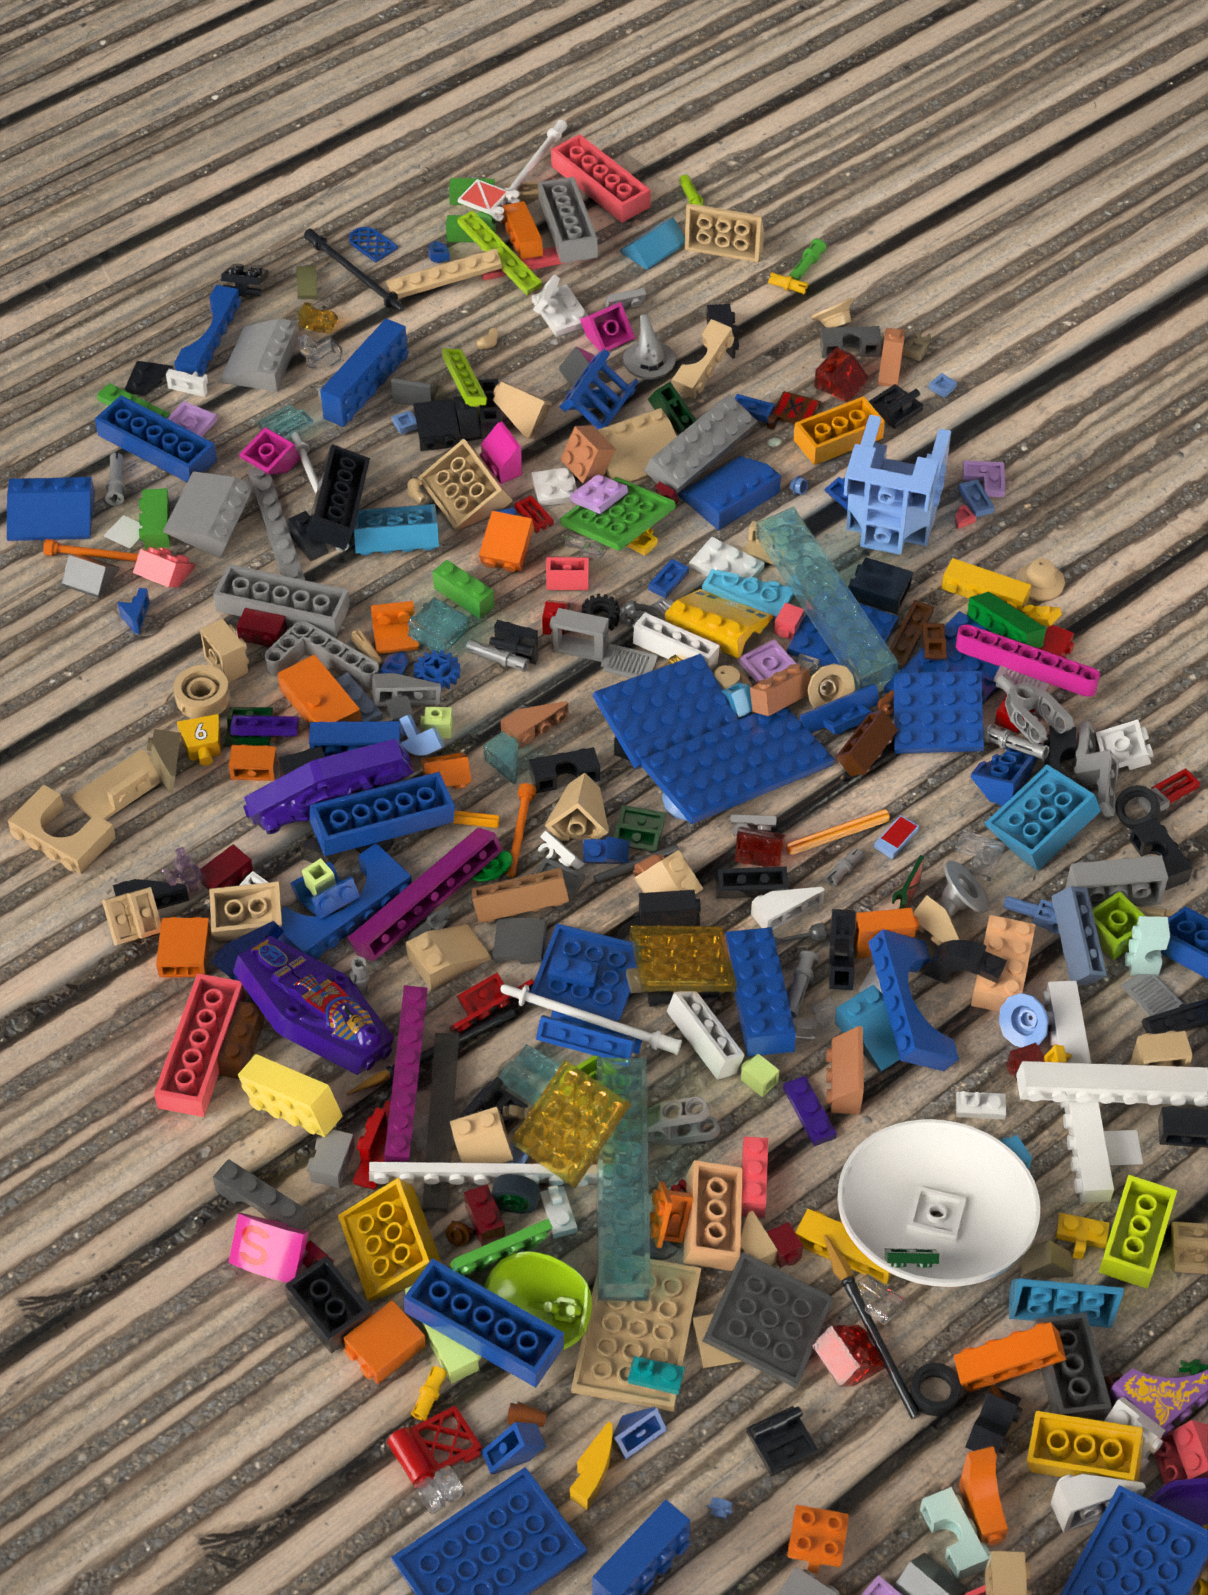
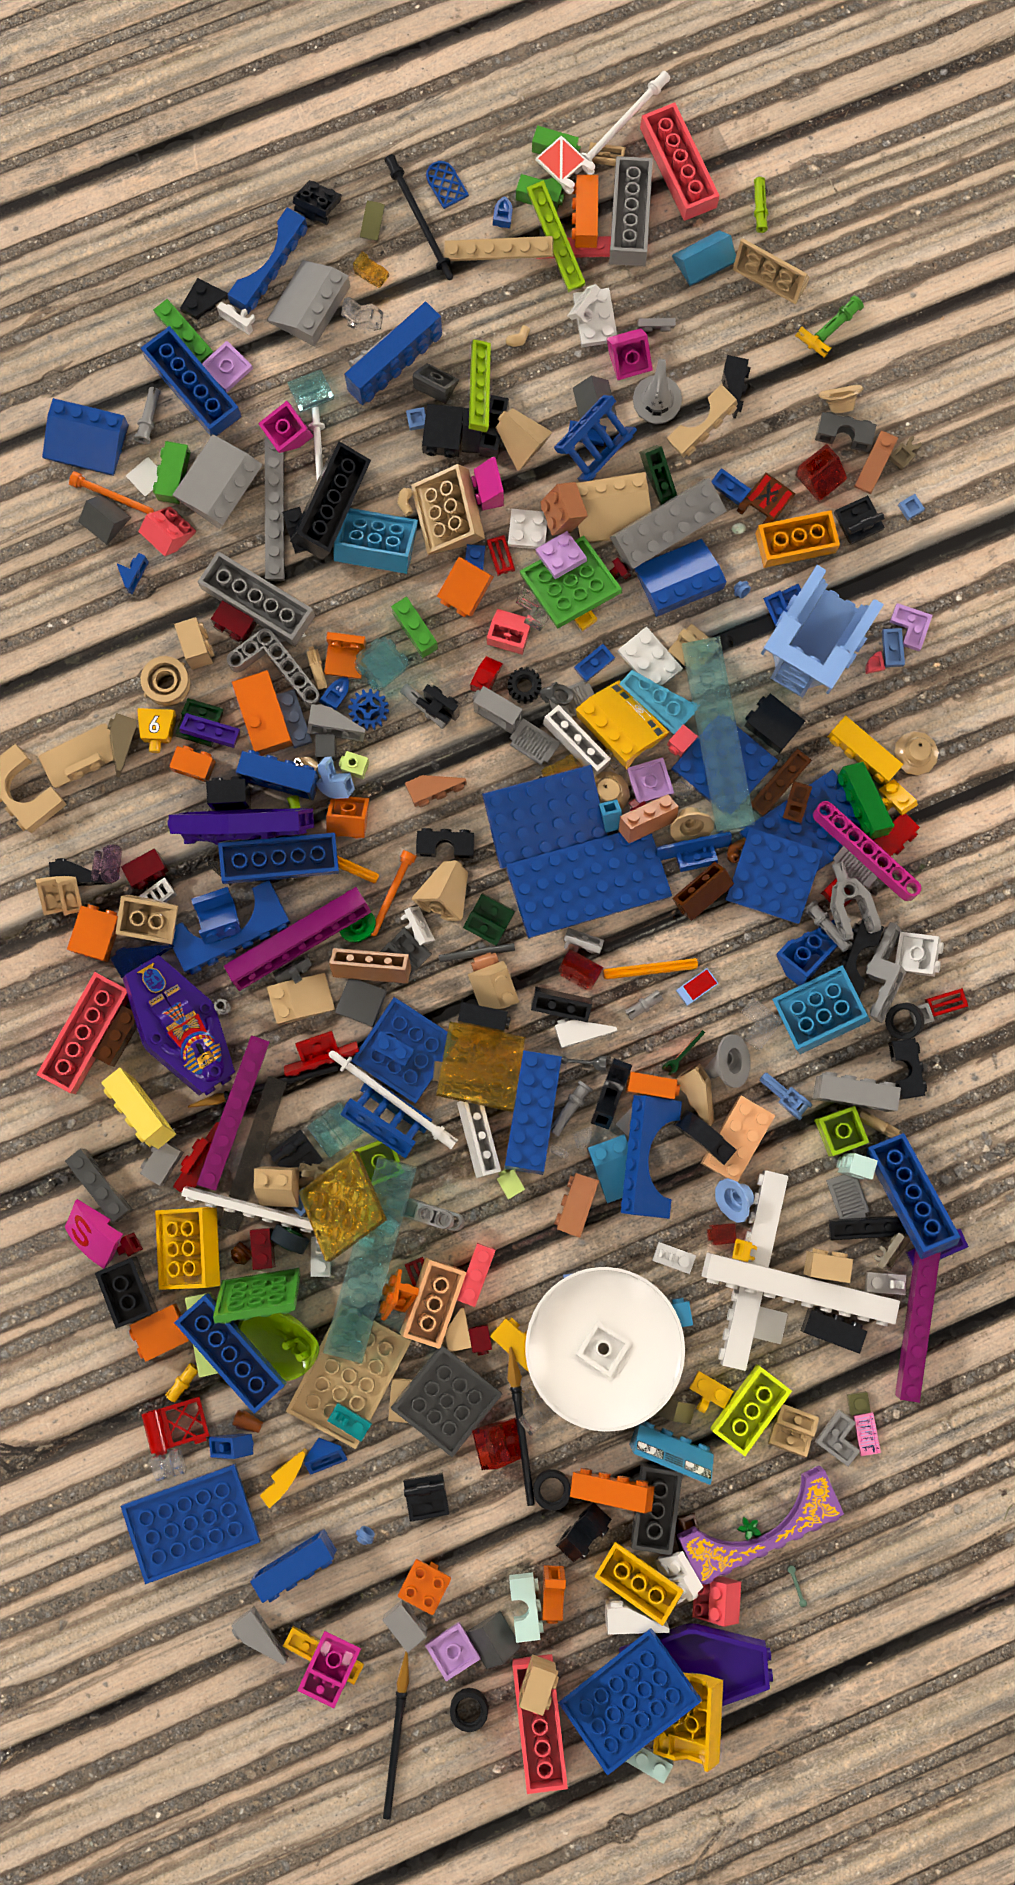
camera: 15 degrees right, 30 degrees up
yellowish green brick [302,858,336,896] -> none
clear light blue slope [483,731,519,785] -> none
blue slope [583,836,629,864] -> none
dark purple plate [783,1076,837,1147] -> none
dark green plate [884,1248,939,1268] -> none
sand blue brick [1051,886,1107,985] -> none

